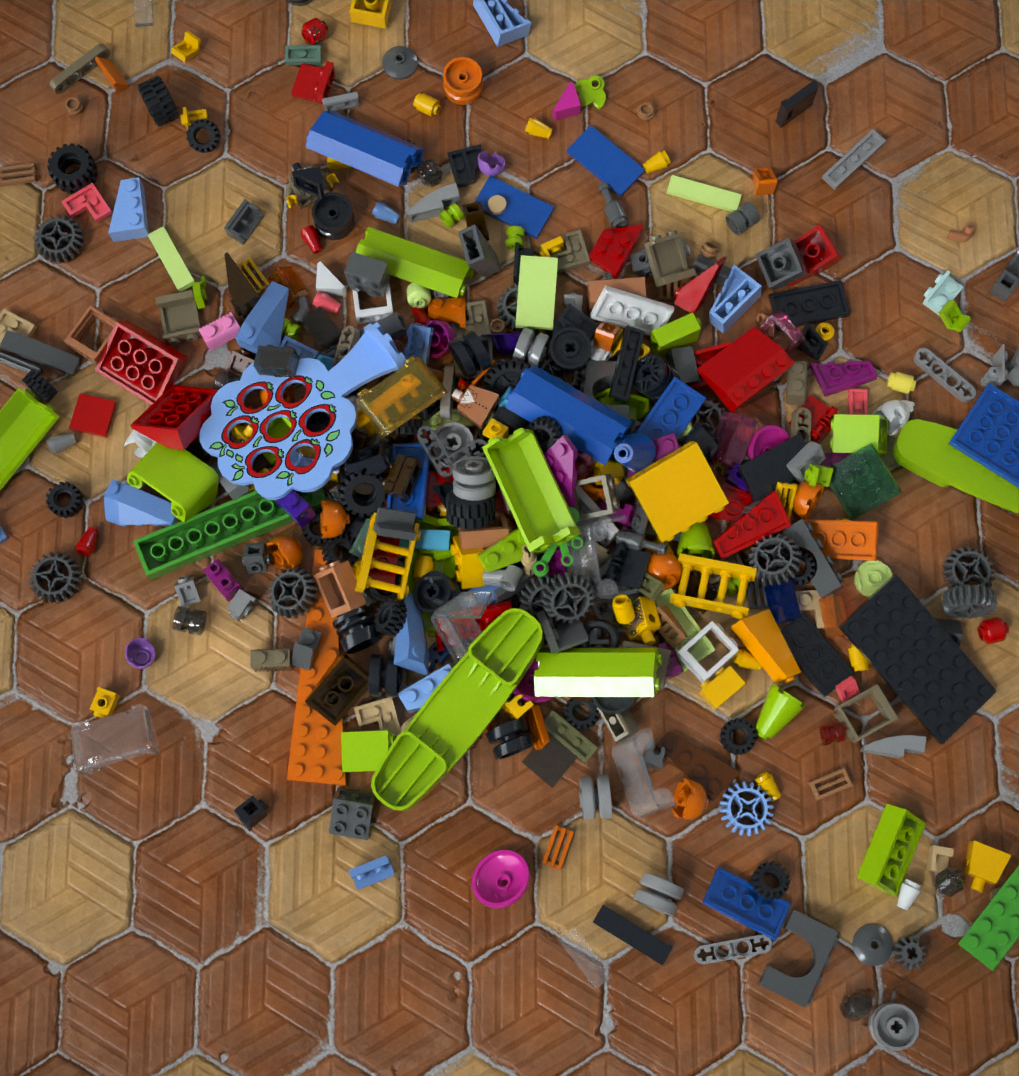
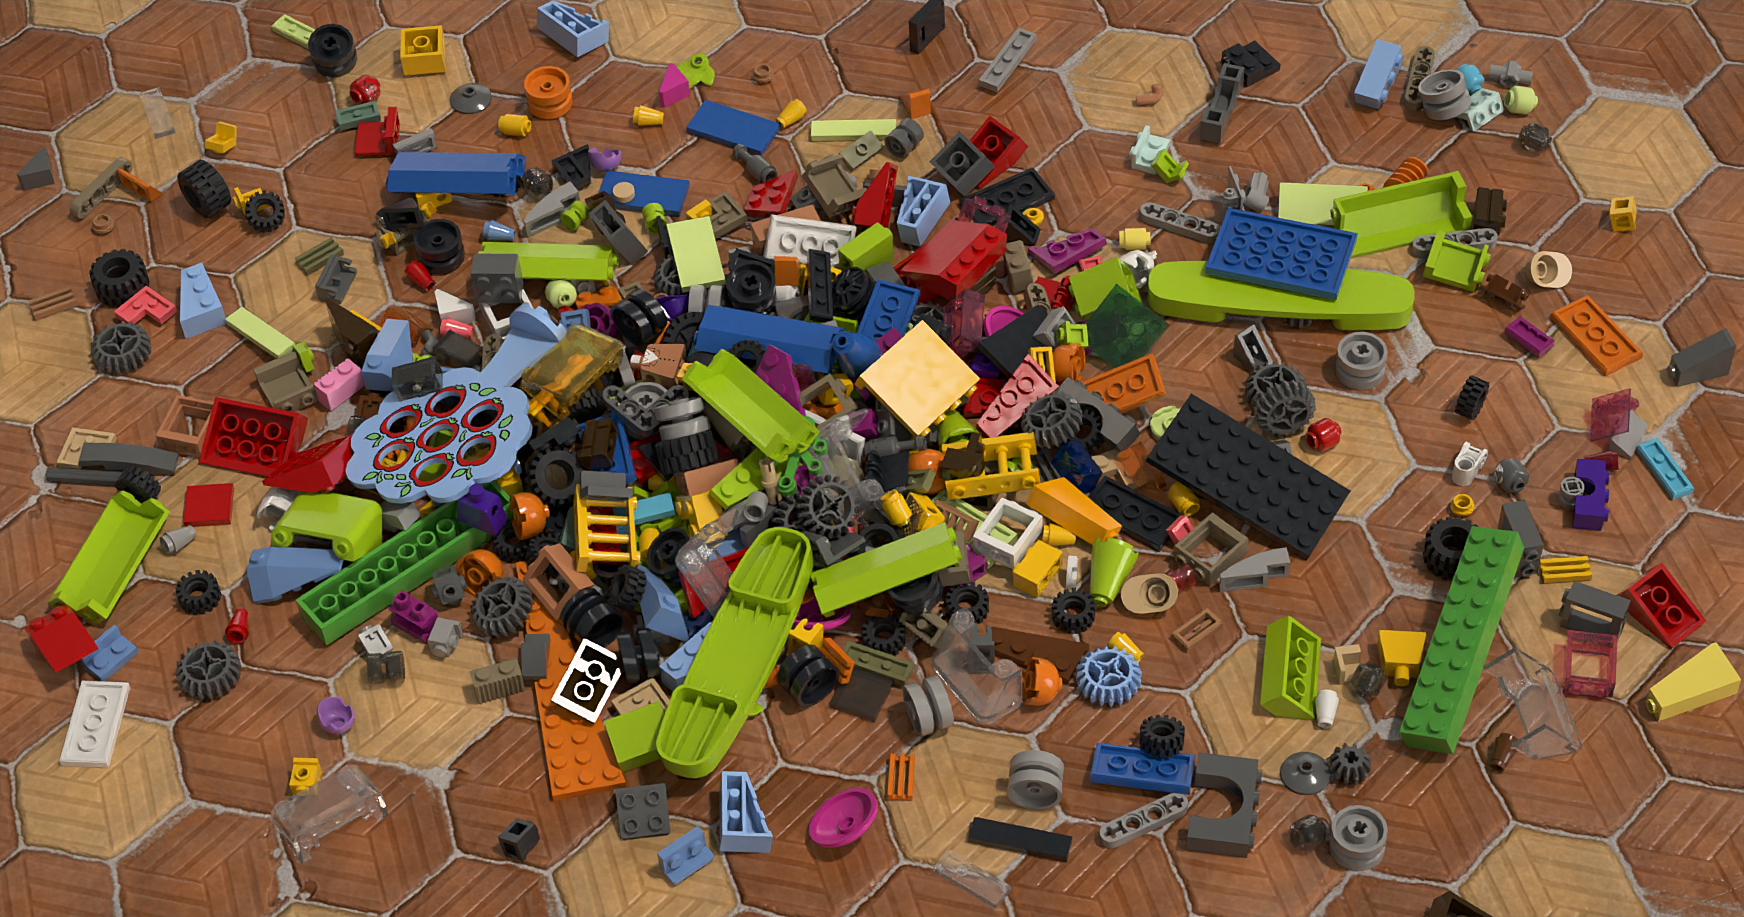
camera: 15 degrees left, 25 degrees down
none -> dark grey slope [17,147,55,190]
none -> olive tile [295,237,344,275]
none -> light blue wedge [719,771,773,853]
none -> olive plate [839,130,884,171]
none -> dark brown brick [941,432,985,480]
none -> black tyre [946,581,989,627]
none -> white tile [1066,555,1078,589]
none -> tan piece [1121,573,1178,614]
none -> dark grey slope [1233,324,1273,371]

